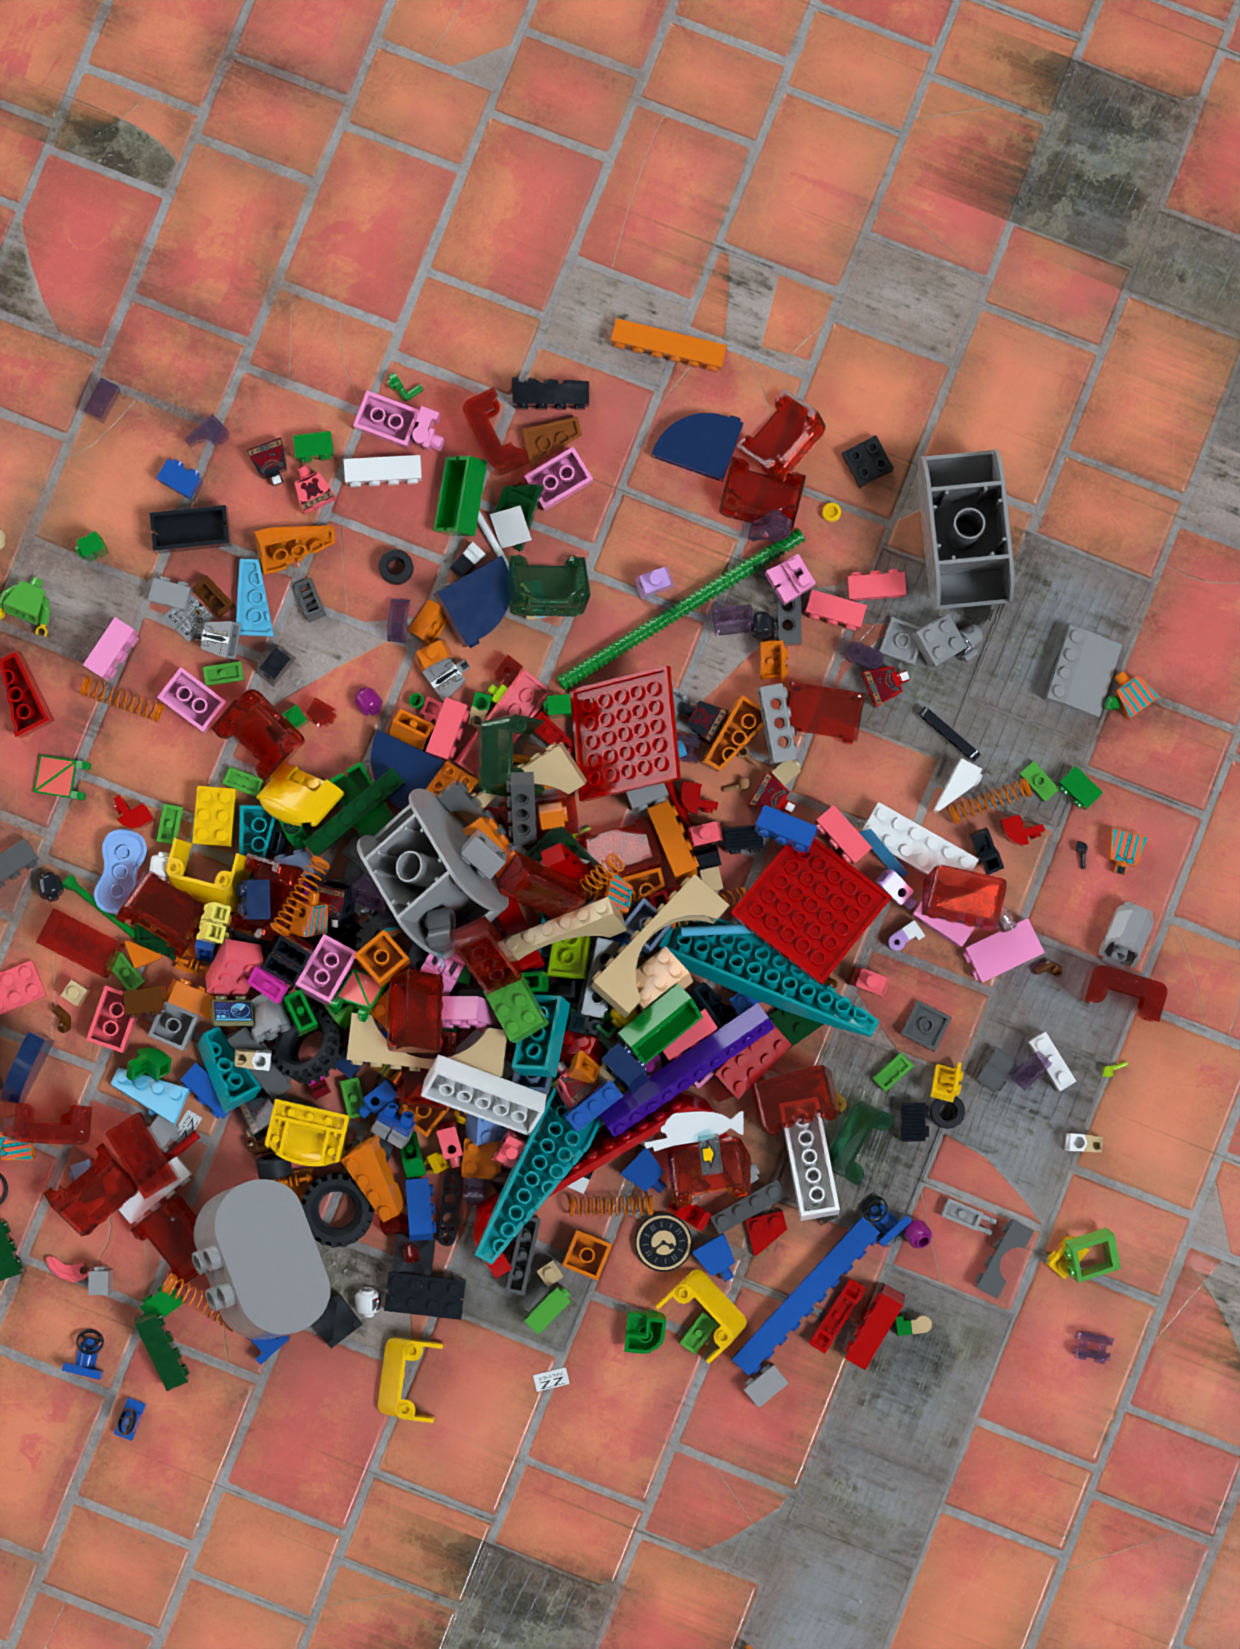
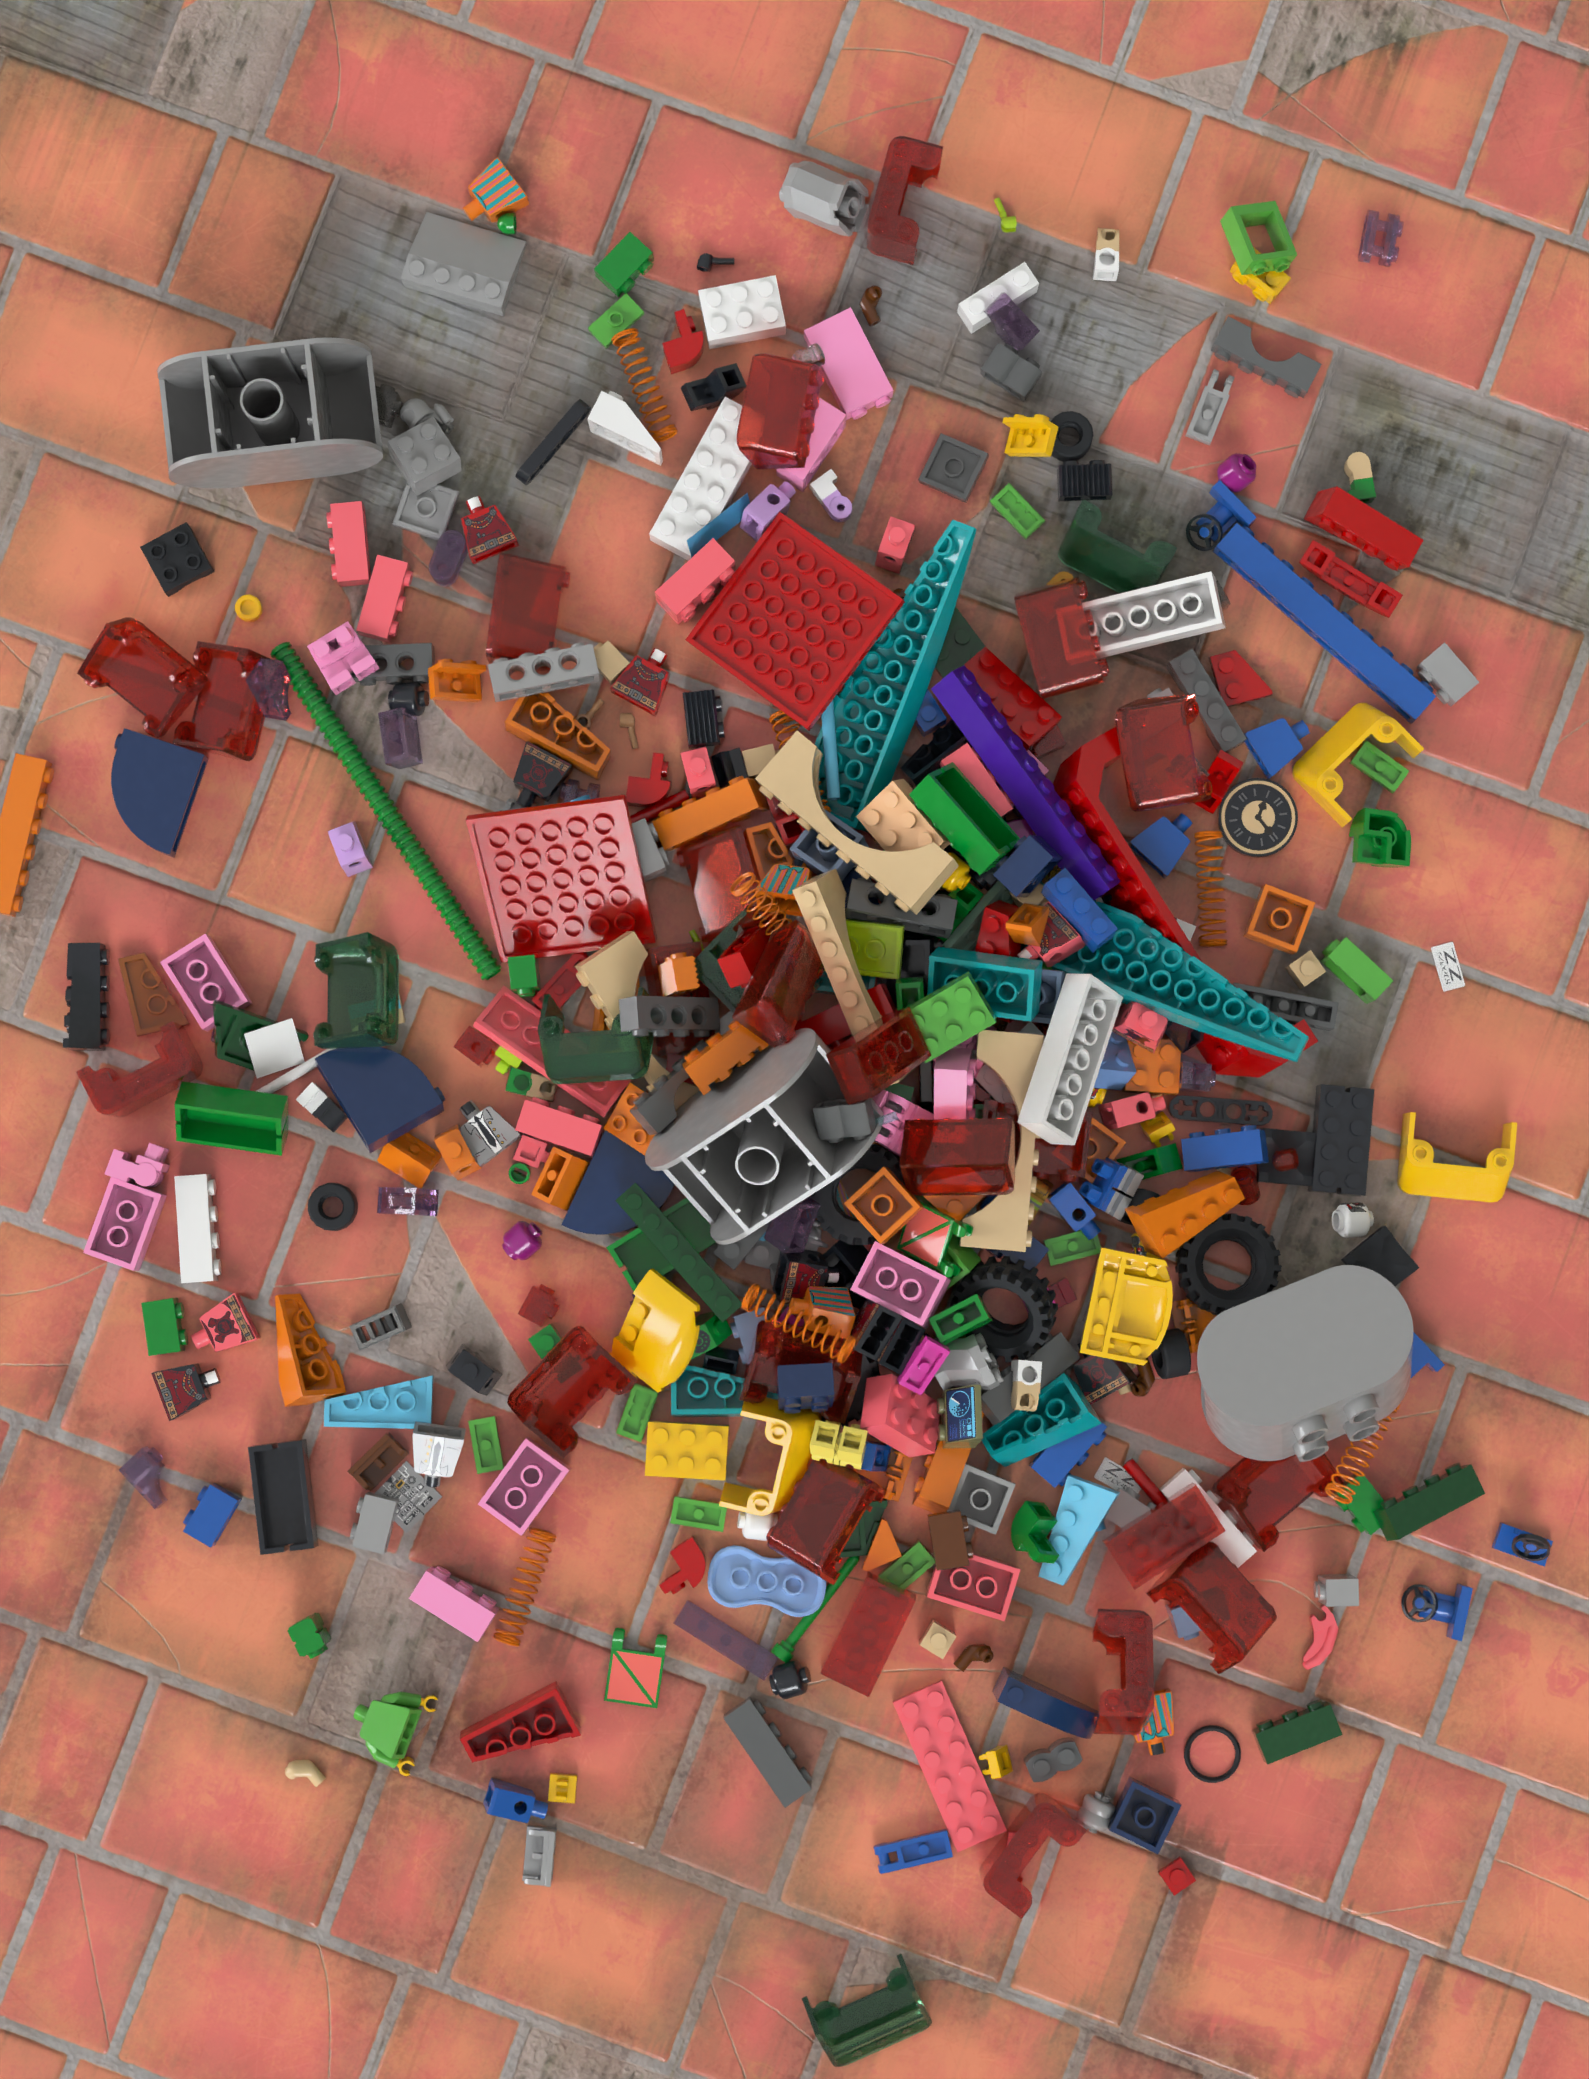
camera: 90 degrees left, 0 degrees up
clear purple brick [84,378,121,424] -> none
green plate [386,372,424,401] -> none
light grey brick [461,828,507,879] -> none
black plate [568,1012,604,1035] -> none
white sticker [645,1111,743,1152] -> none
clear light blue tile [698,1133,723,1176] -> none
blue brick [755,805,818,853] -> none
torso [1108,828,1149,876] -> none
none -> clear purple tile [673,1600,778,1680]
none -> white brick [698,275,786,349]

